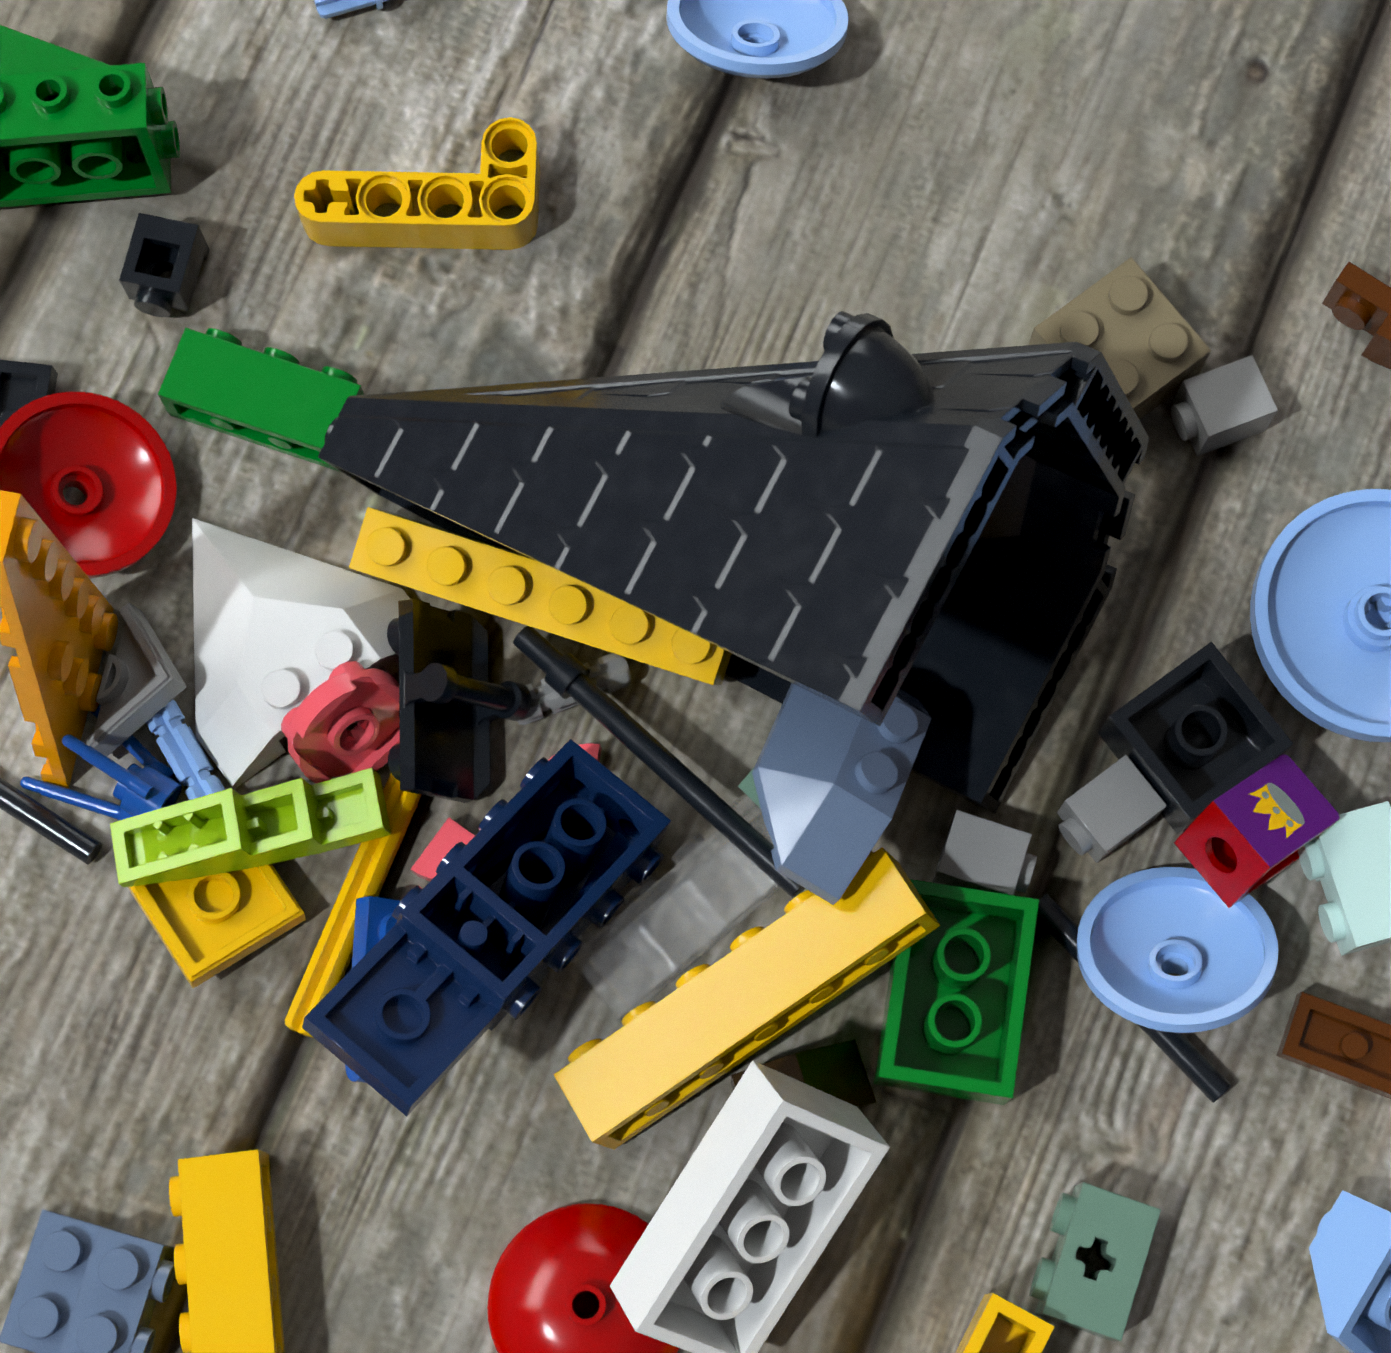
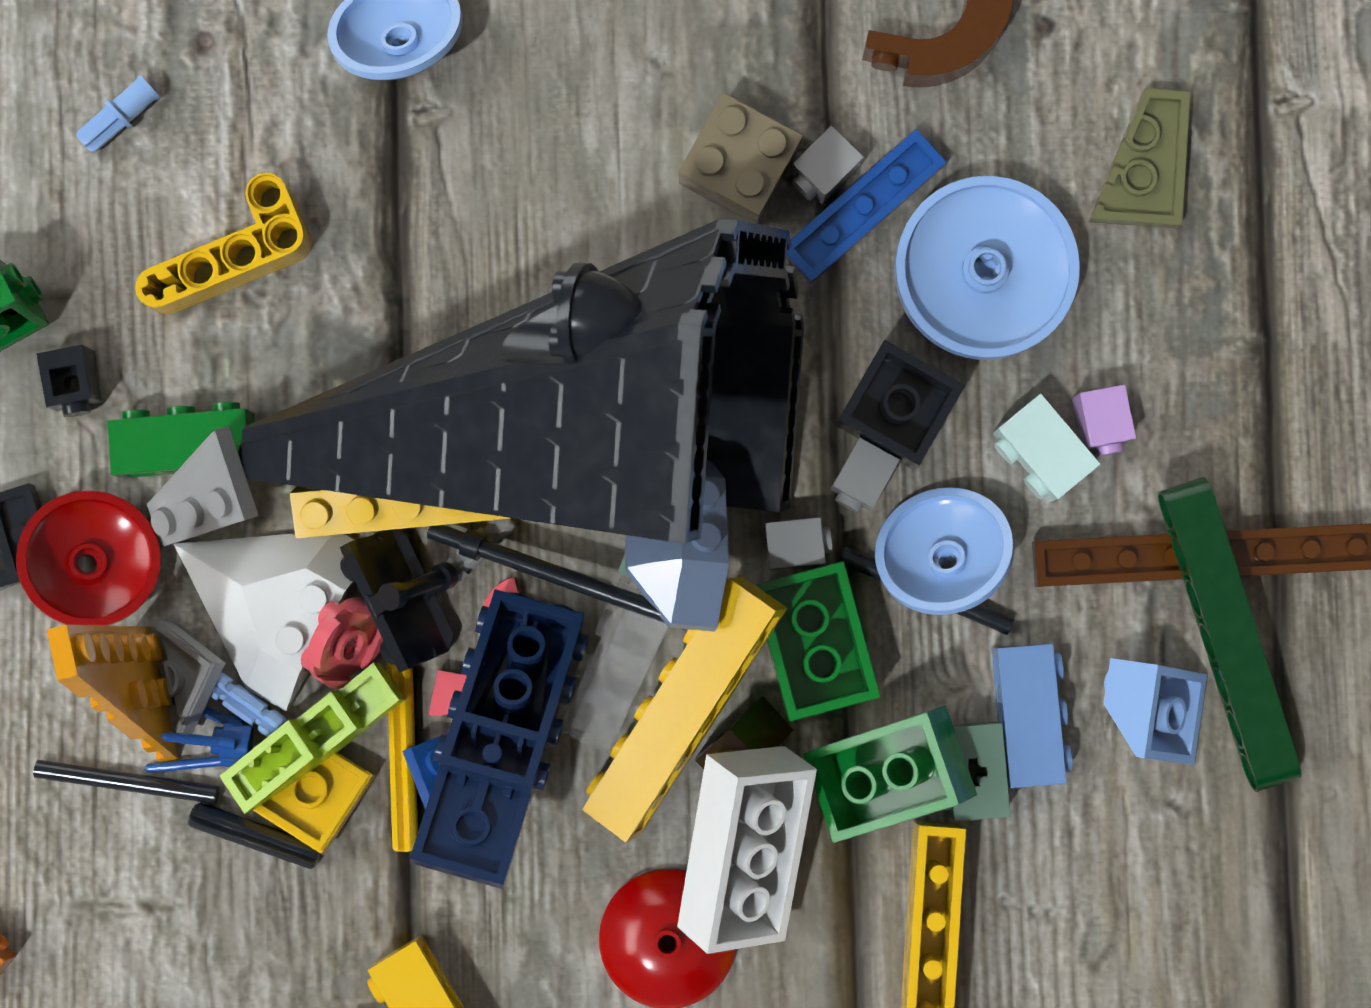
camera: 20 degrees left, 10 degrees up
piece [1174,754,1340,908] -> none
none -> light grey wing [147,426,259,547]
none -> black axle [188,802,321,869]
none -> blue plate [786,129,947,284]
none -> green brick [803,705,977,843]
none -> medium blue brick [991,644,1072,788]

